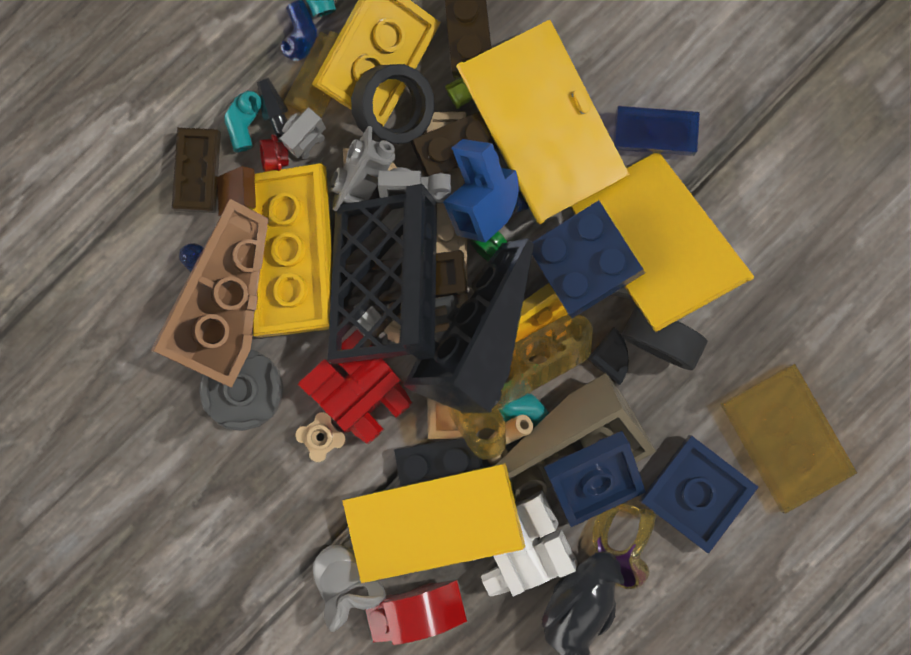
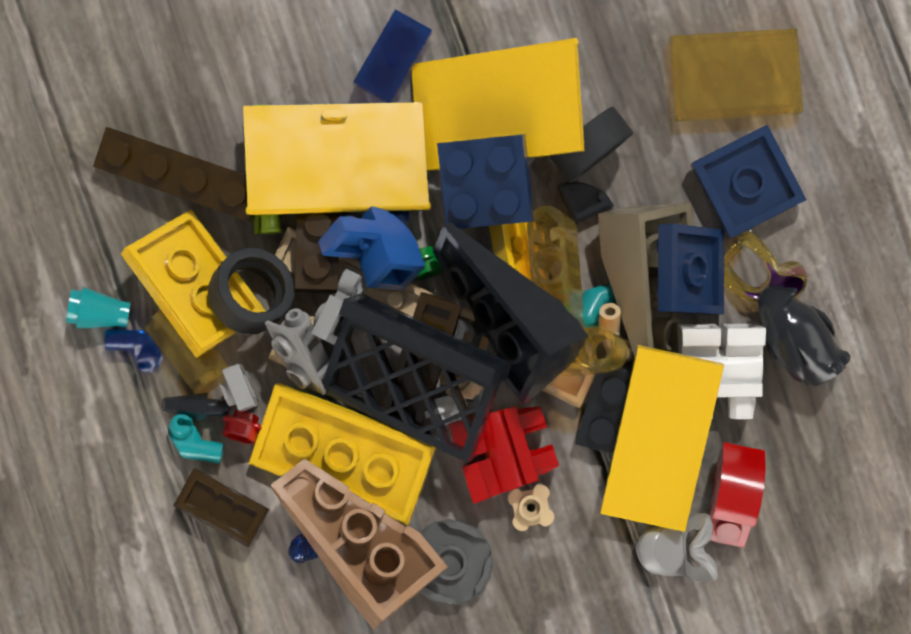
camera: 70 degrees left, 0 degrees up
reddish brown tile [217,166,256,216] -> none

